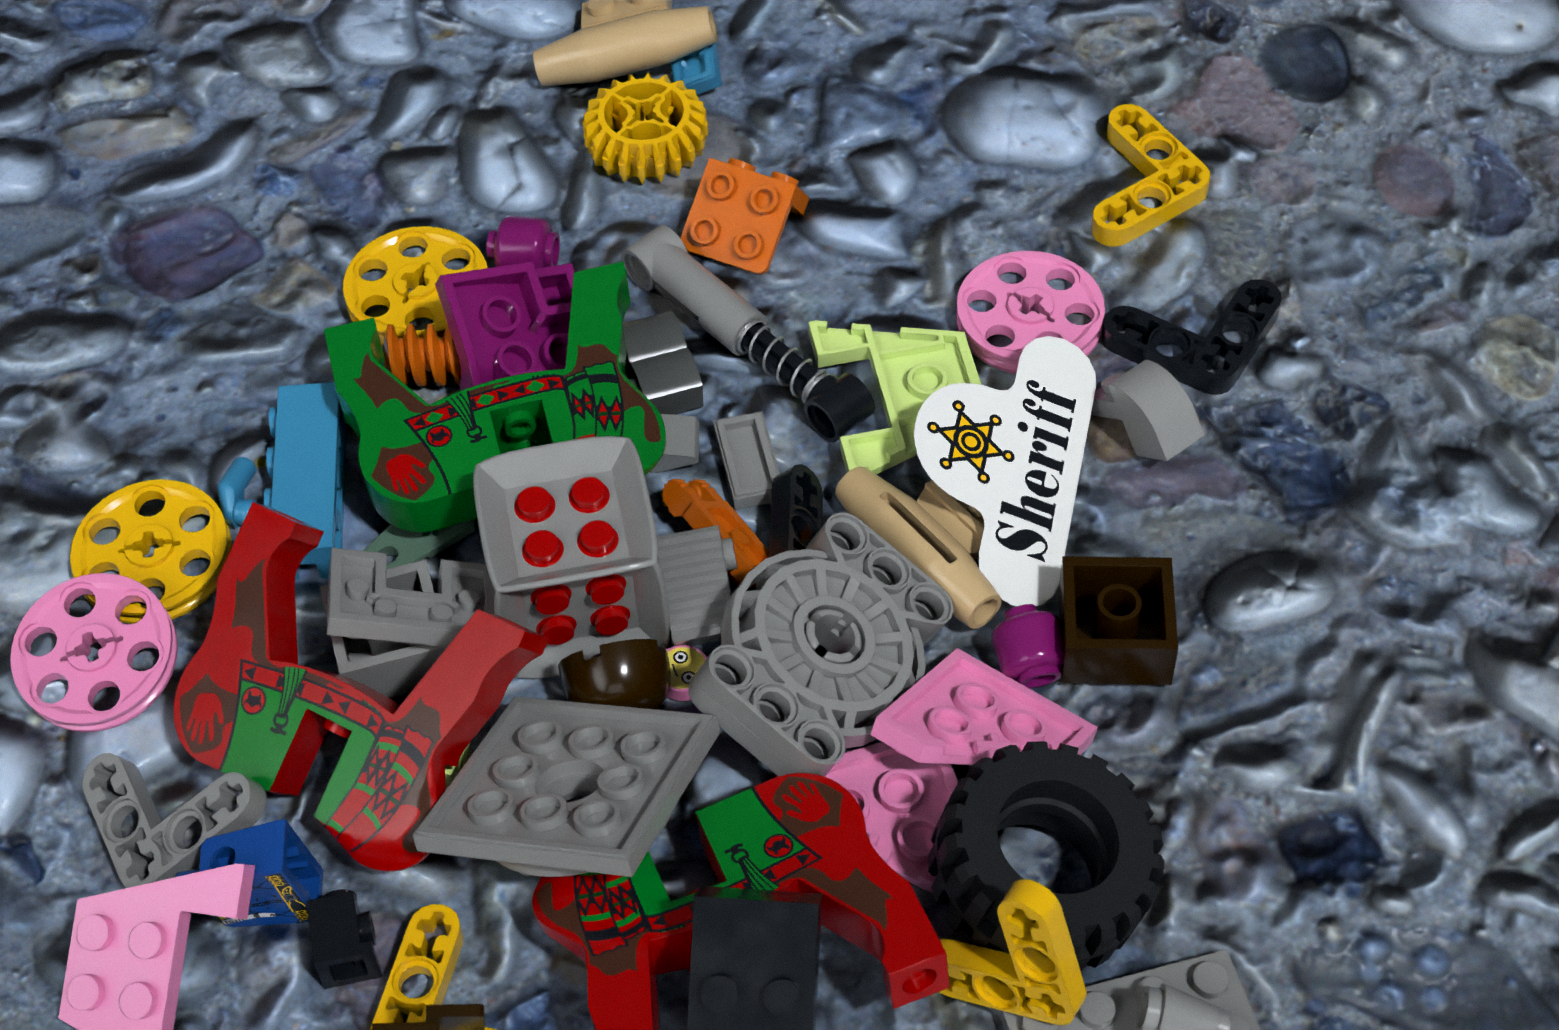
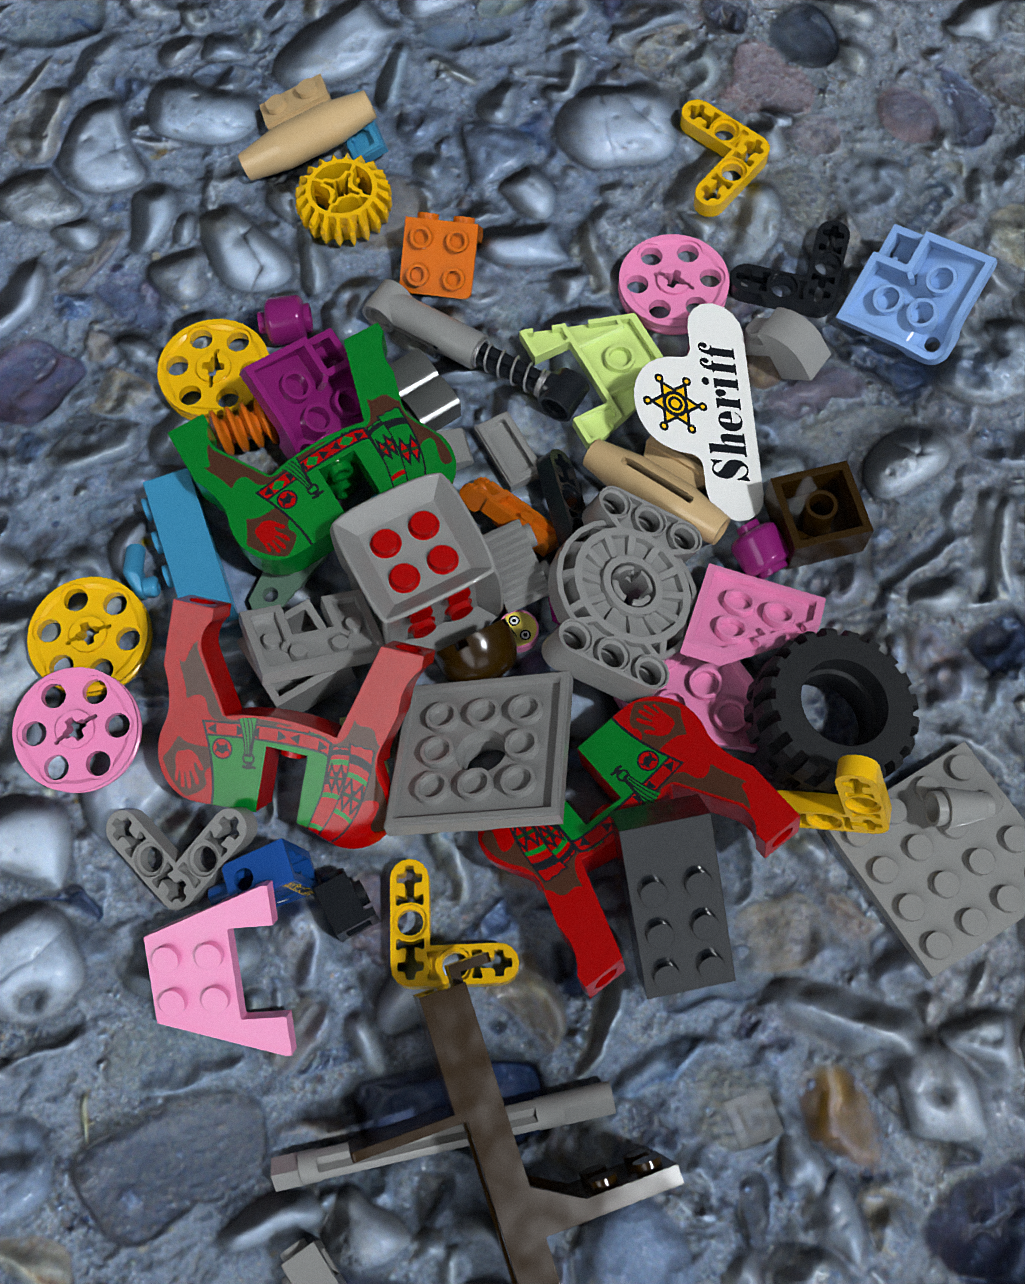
camera: 15 degrees left, 15 degrees up
none -> light blue slope [836,224,997,365]

